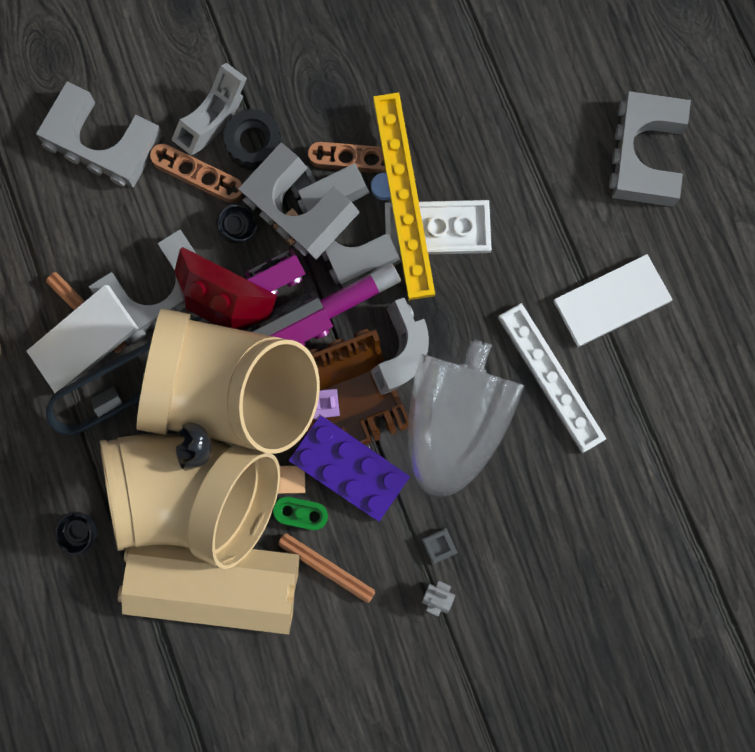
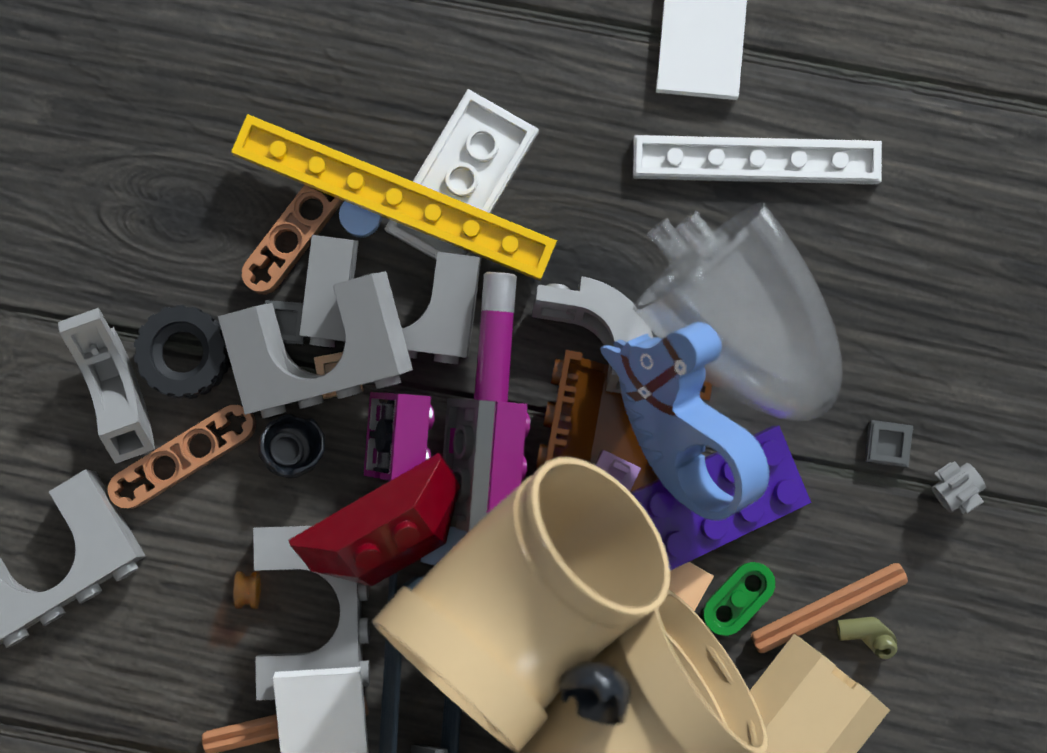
camera: 50 degrees left, 5 degrees up
none -> clear orange bush [234,571,261,609]
none -> medium blue animal [600,322,769,520]
none -> olive arm [836,617,898,659]

